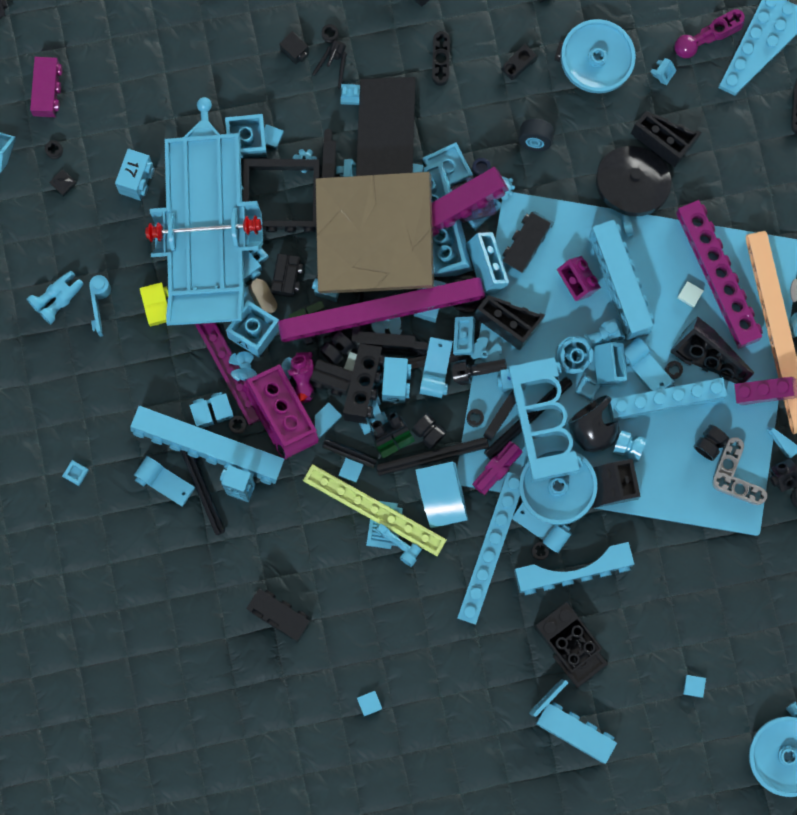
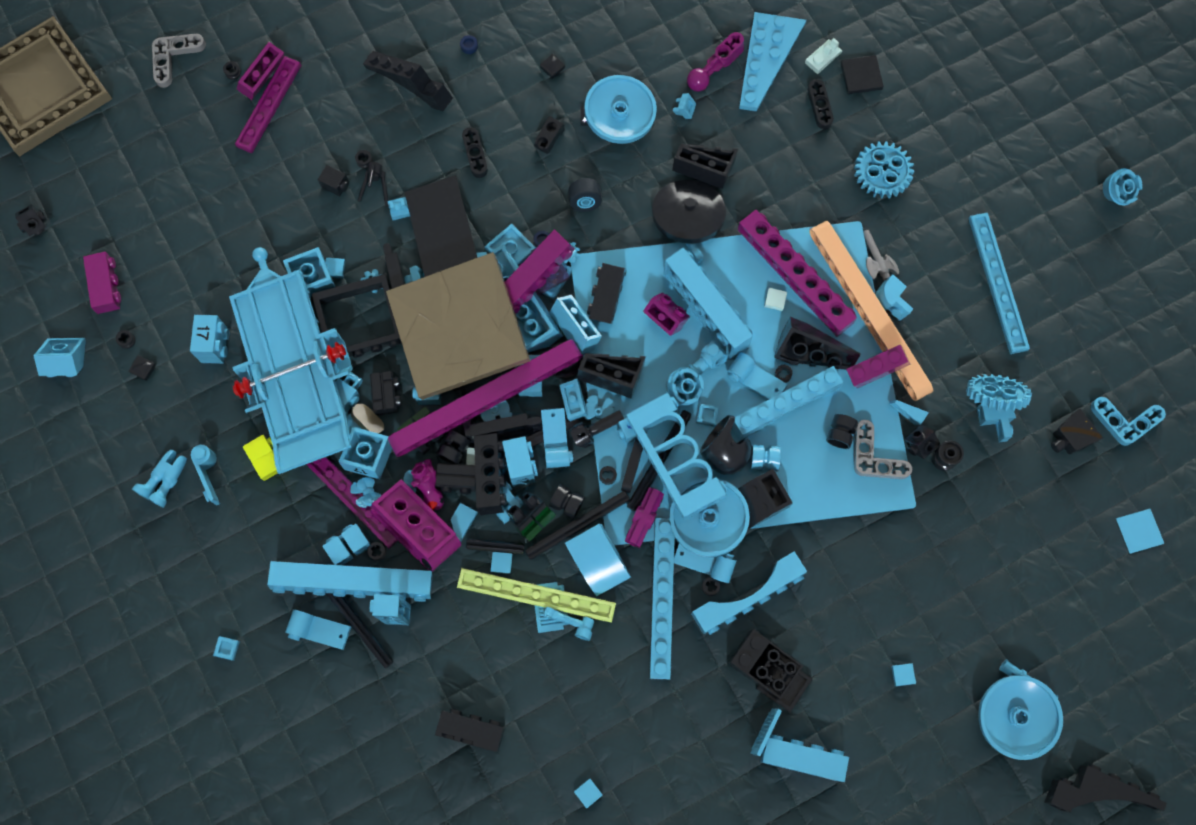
camera: 15 degrees left, 5 degrees down
medium azure brick [593,342,627,385] -> none

